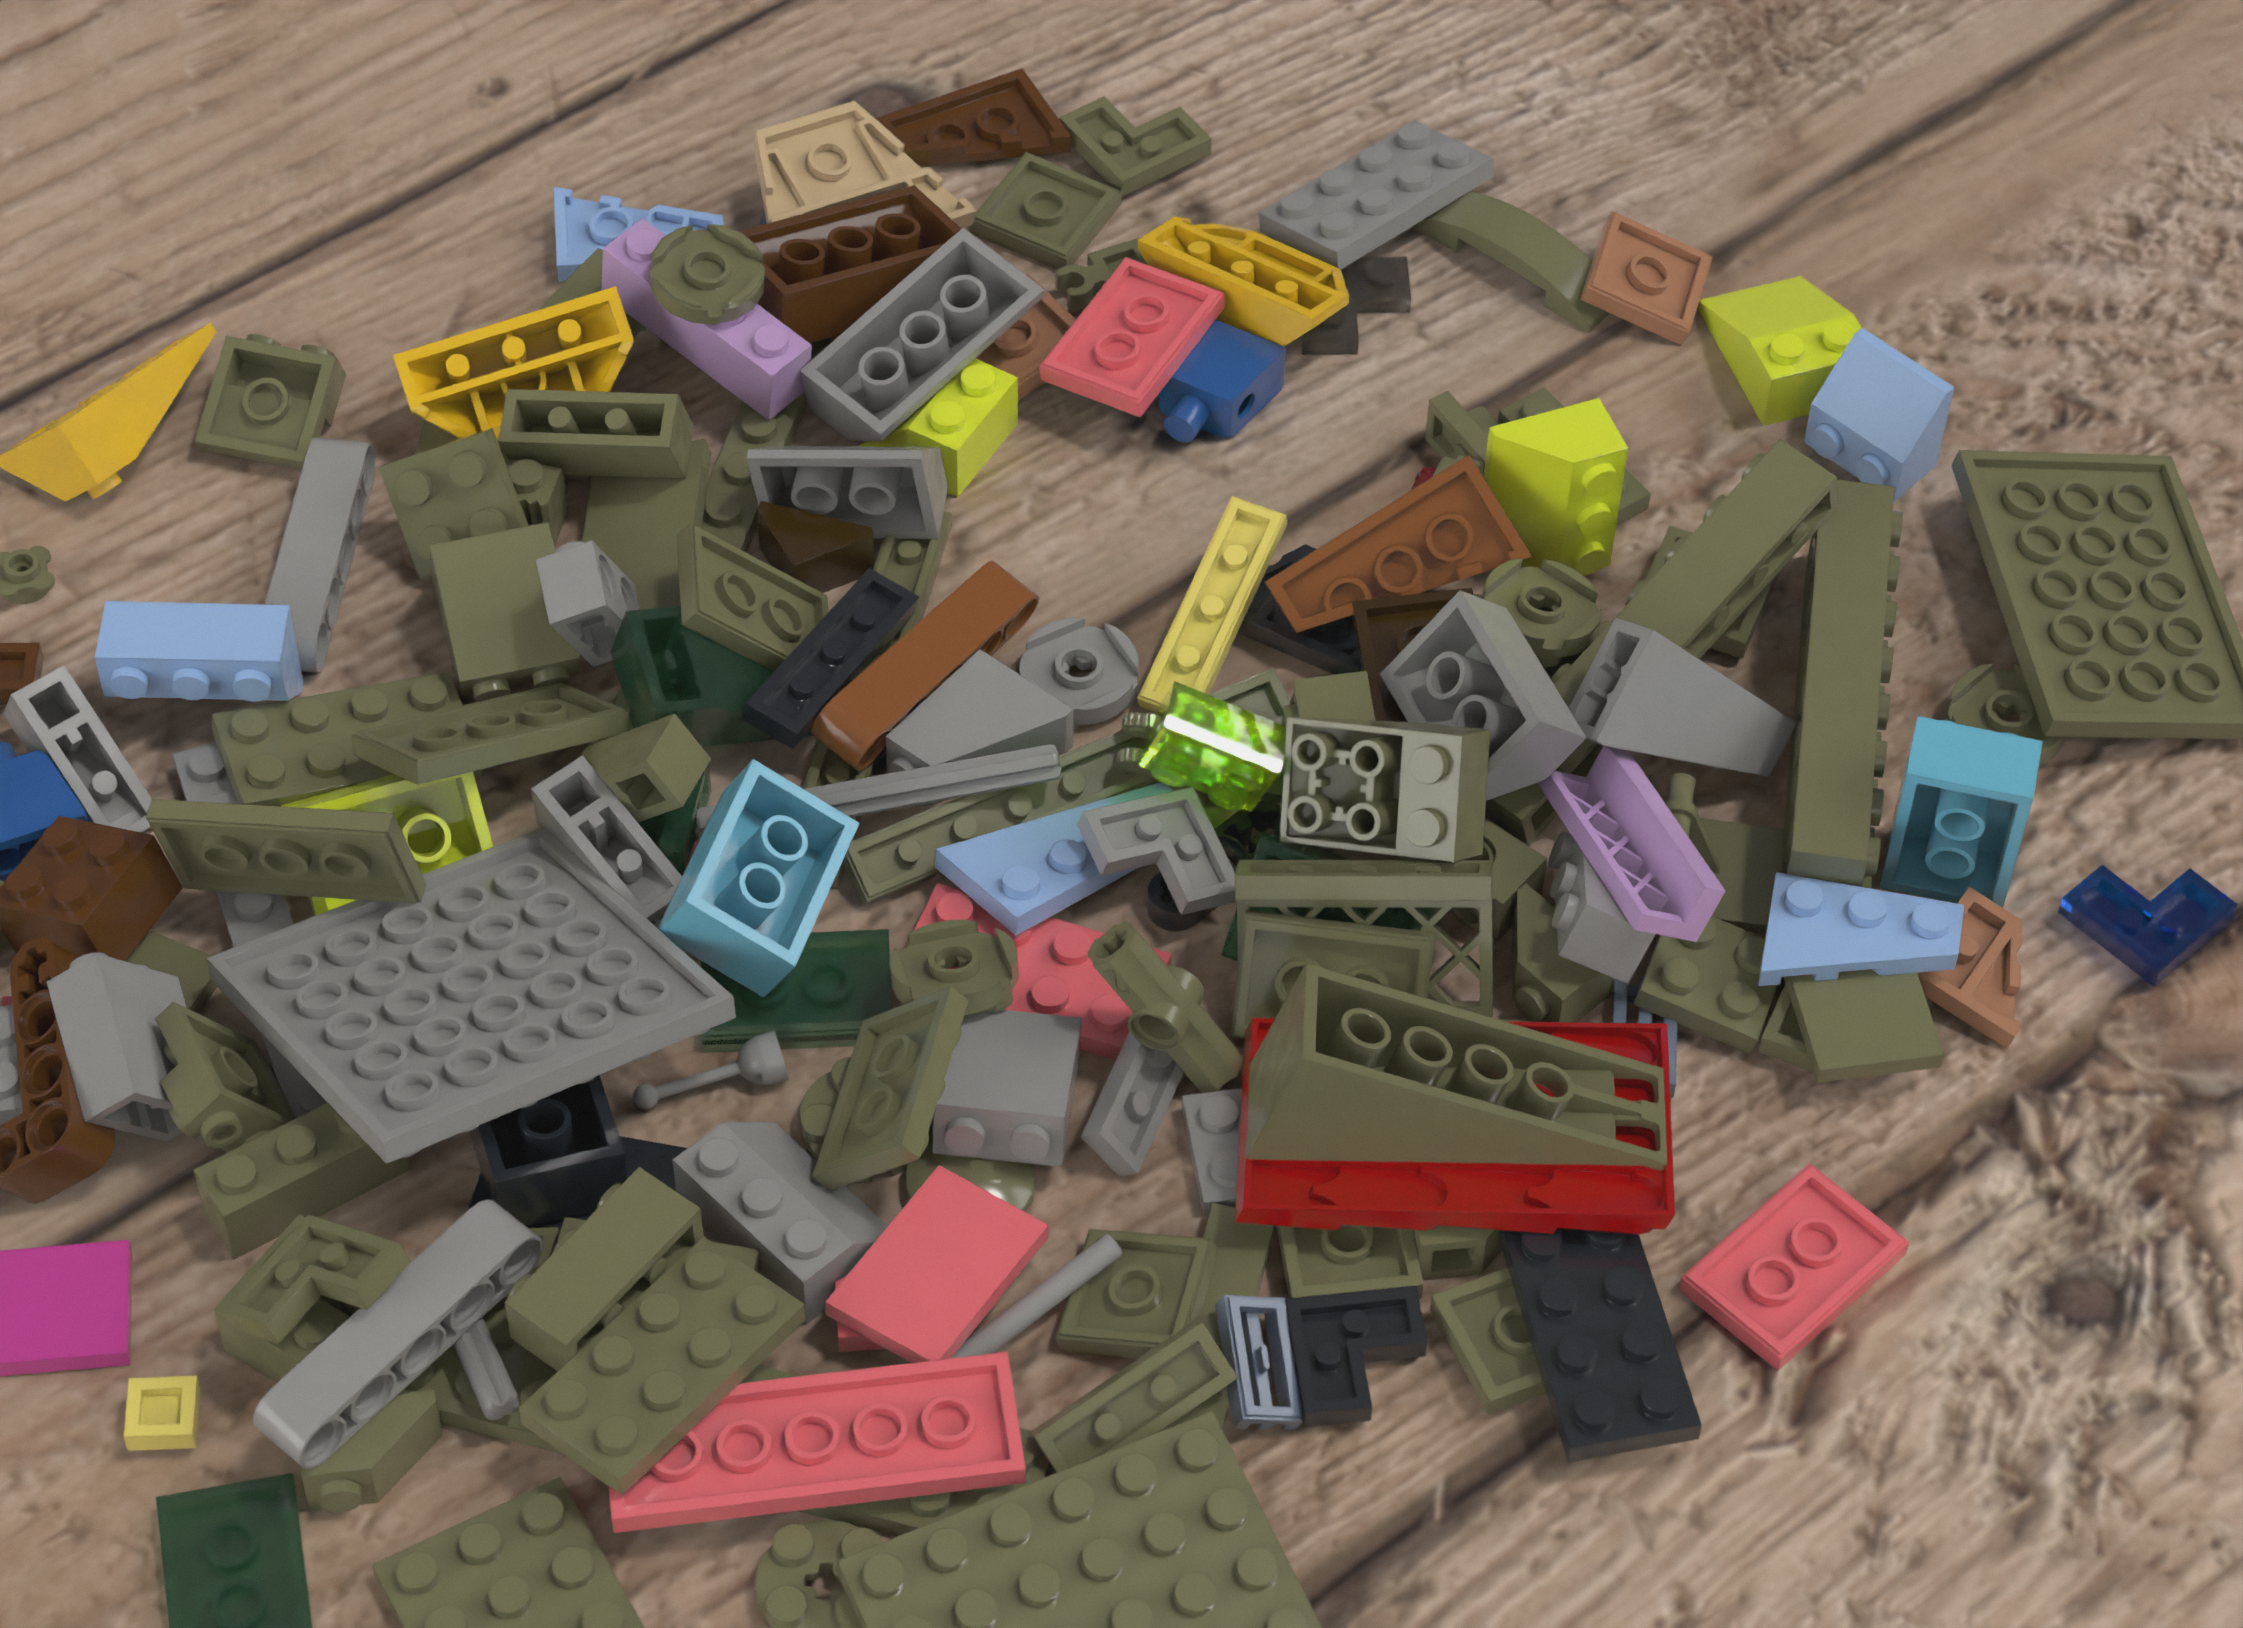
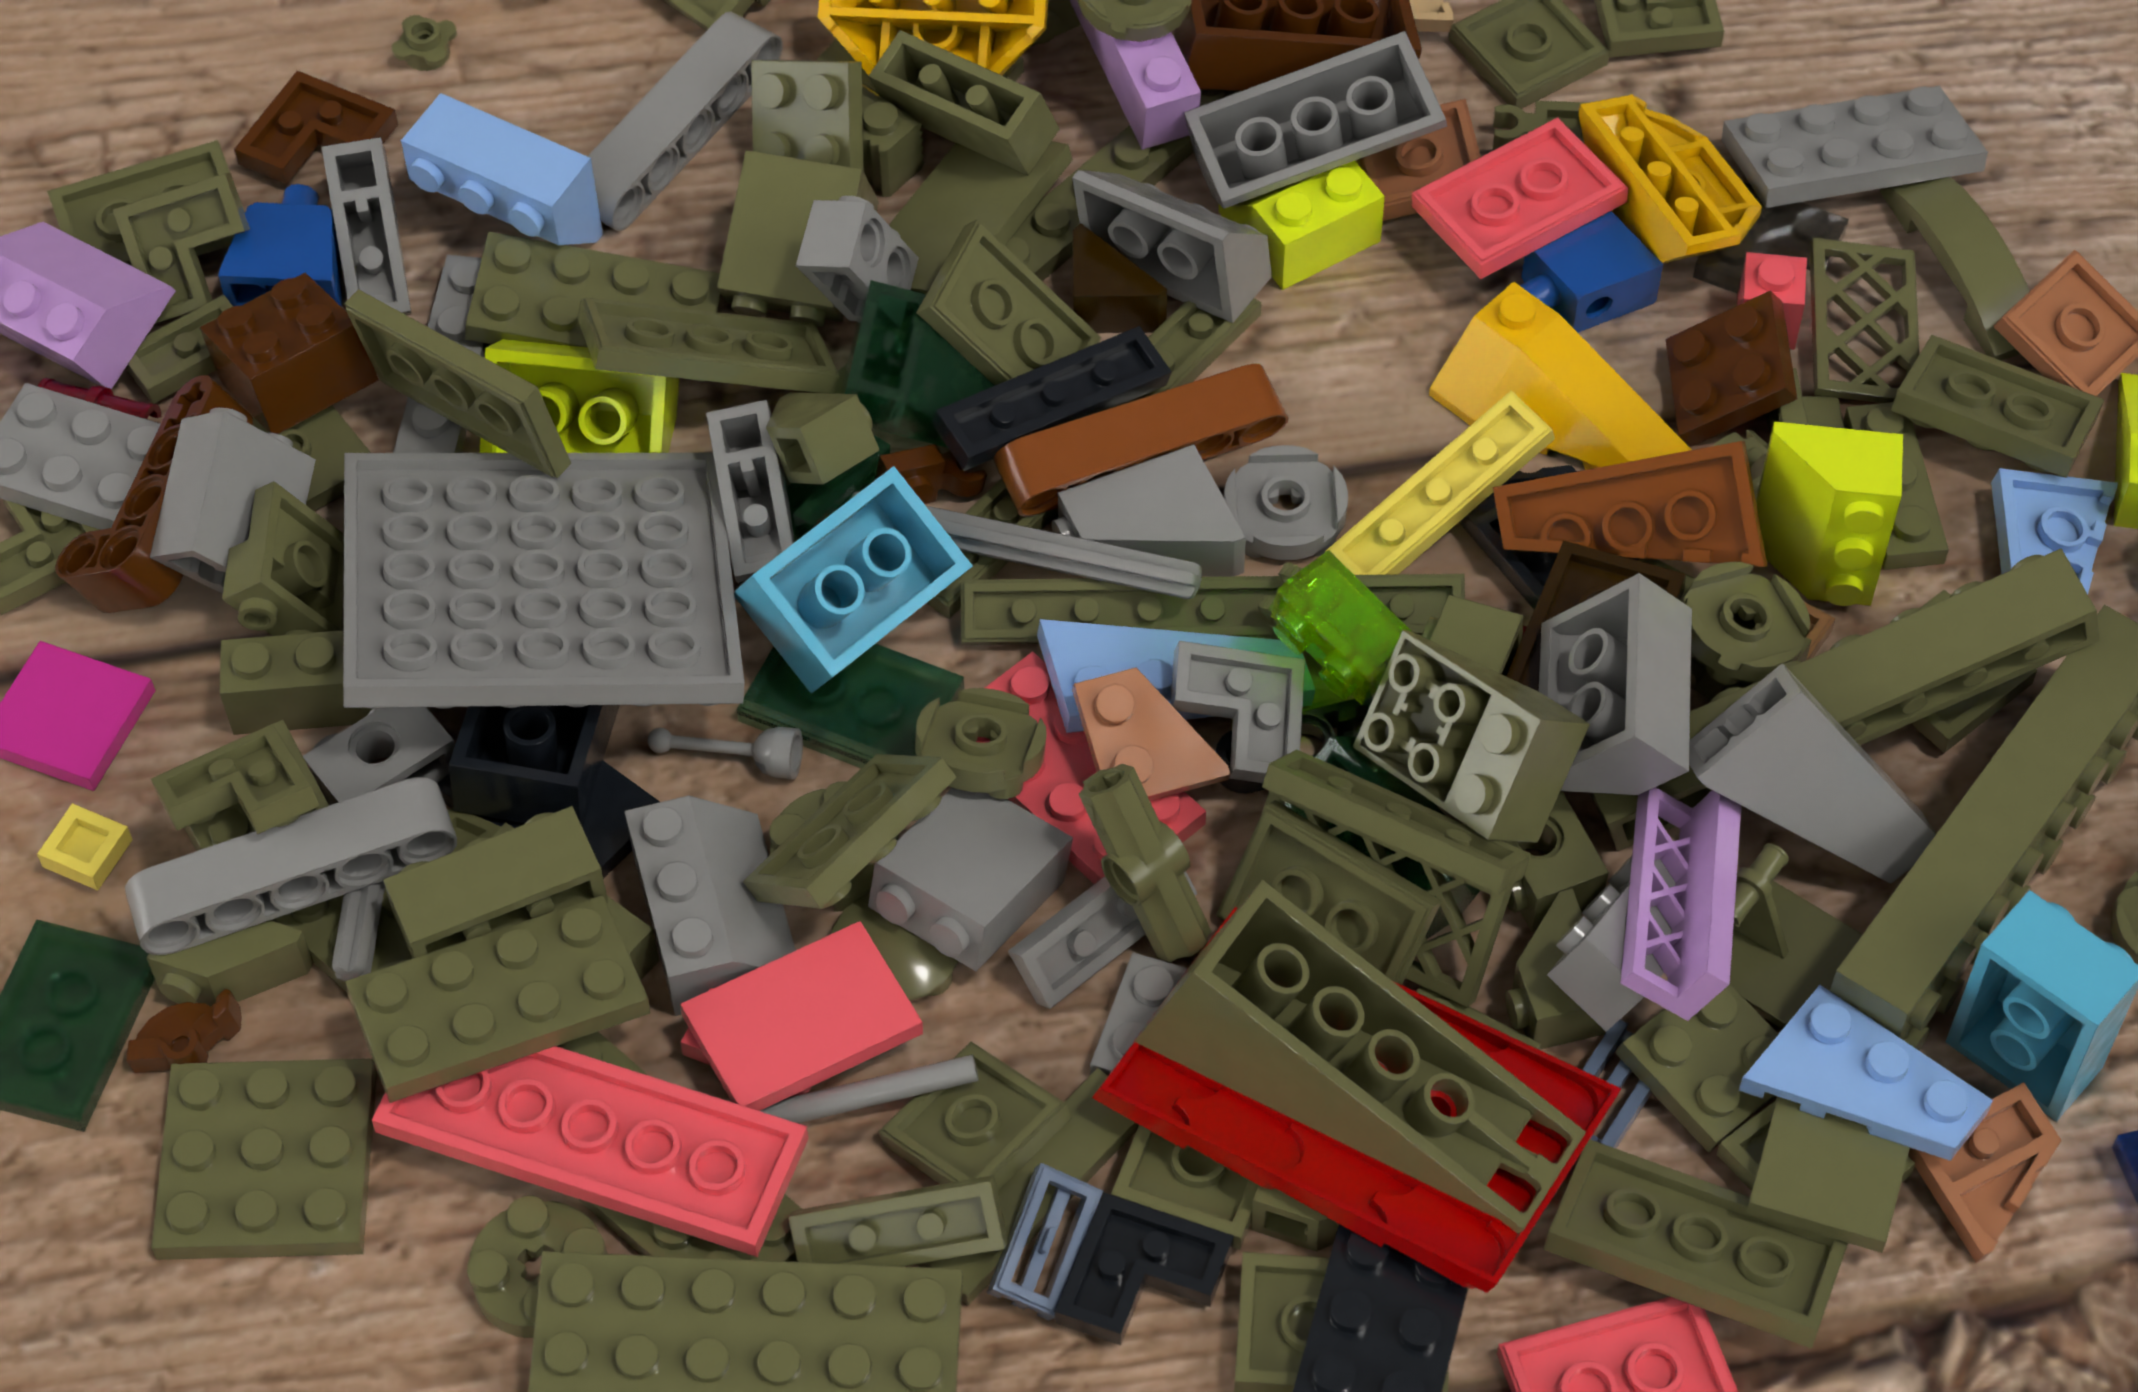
camera: 30 degrees right, 5 degrees up
none -> reddish brown piece [126,989,242,1073]
none -> light grey brick [303,707,455,806]
none -> reddish brown plate [874,444,987,505]
none -> nougat wing [1072,668,1231,801]
none -> yellow wedge [1429,282,1692,470]
none -> olive plate [1543,1139,1848,1349]
none -> reddish brown plate [1665,291,1798,447]
none -> coral brick [1736,252,1807,350]
none -> olive window [1809,237,1920,403]
none -> olive plate [1891,335,2104,478]
none -> light blue wing [1991,468,2118,594]

